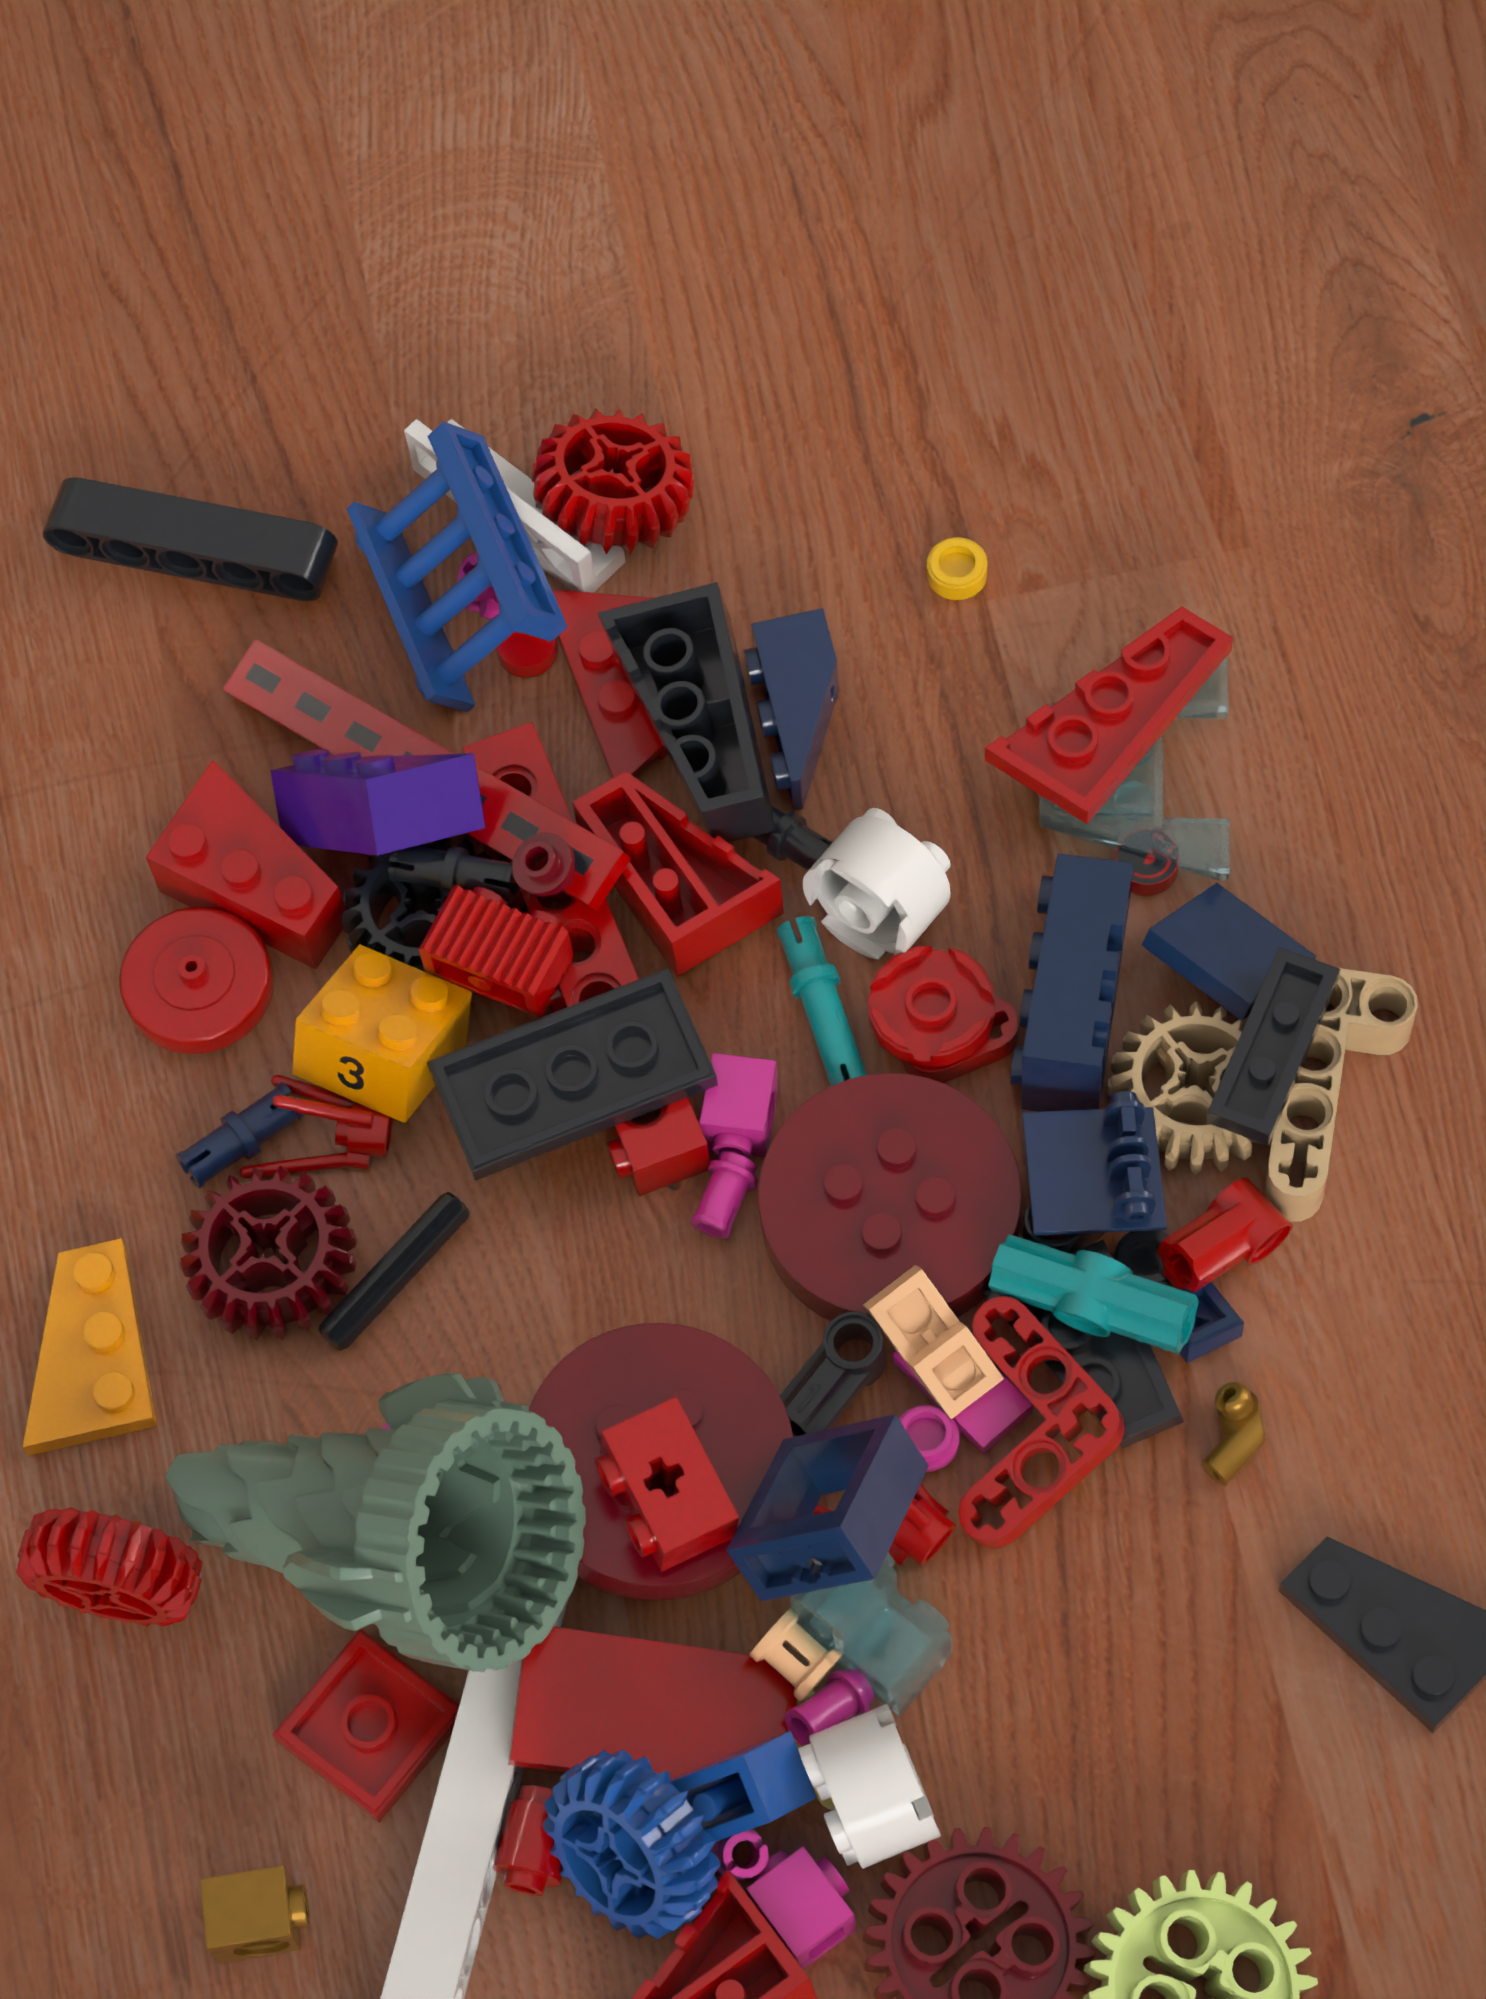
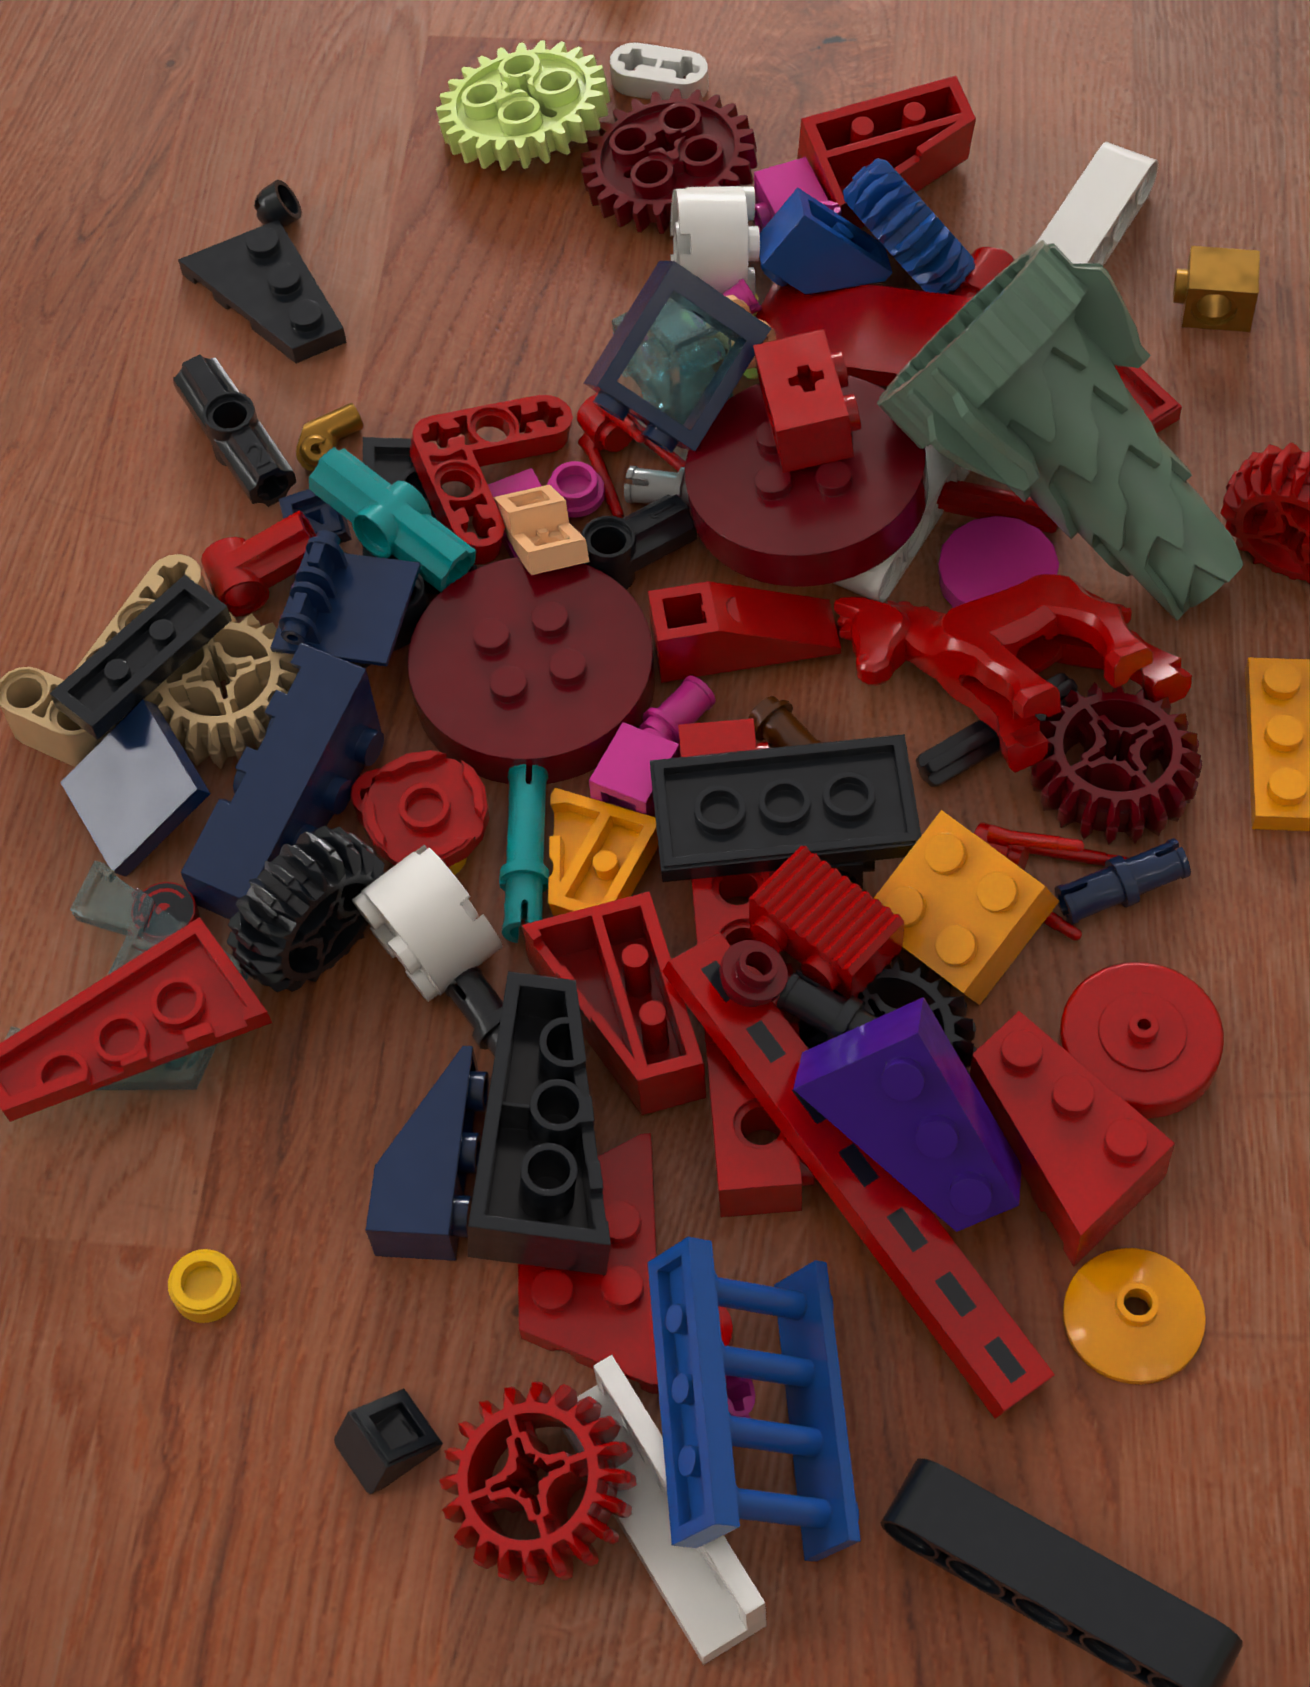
camera: 165 degrees left, 5 degrees down
none -> black piece [173,354,296,507]
none -> black gear [227,825,385,992]
none -> black hinge [254,180,302,227]
none -> black slope [334,1389,443,1494]
none -> light orange wing [548,788,658,916]
none -> red slope [648,581,841,683]
none -> reddish brown pin [748,696,822,748]
none -> red animal [833,574,1192,773]
none -> light orange dish [1063,1248,1206,1385]

